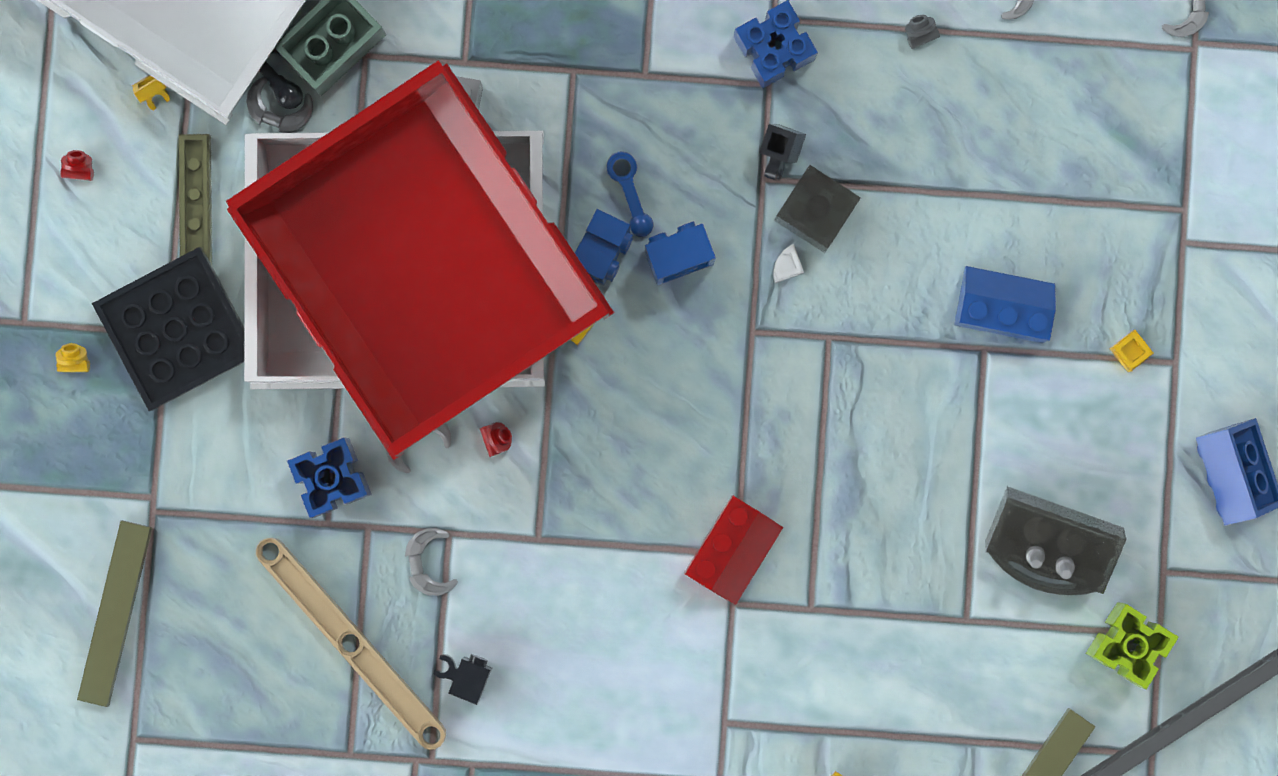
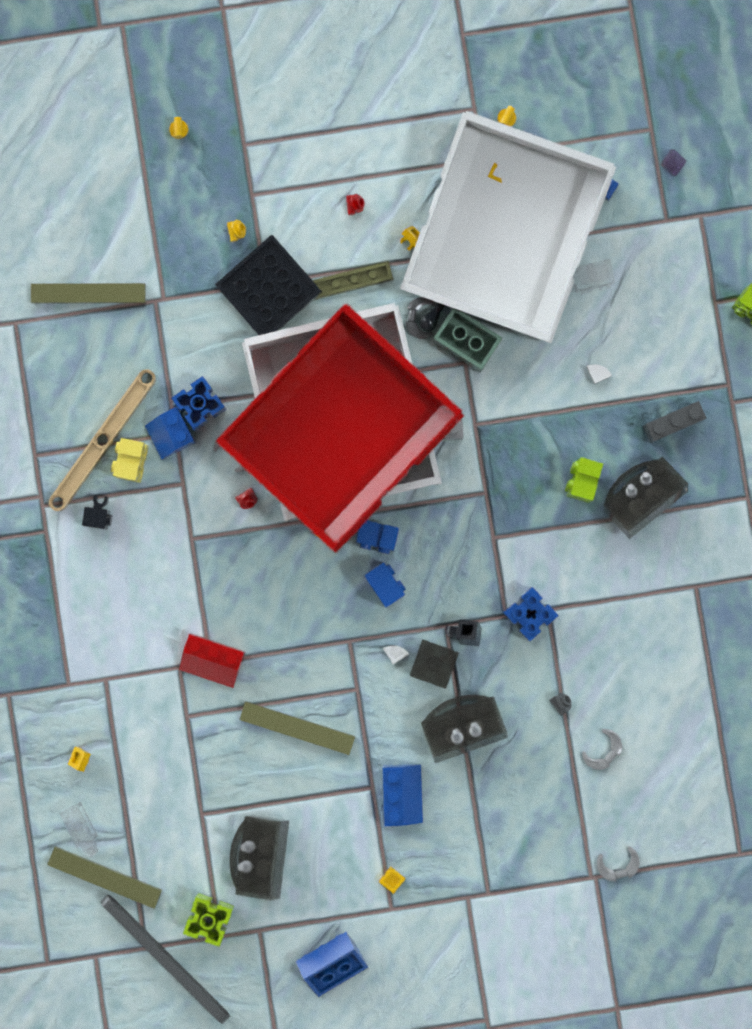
camera: 80 degrees right, 0 degrees up
light grey piece [405,528,458,596] -> none
blue piece [607,151,654,237] -> none
none -> light yellow brick [111,438,149,483]
none -> blue slope [145,407,196,460]
none -> olive tile [239,701,355,755]
none -> clear smoke piece [420,695,508,764]

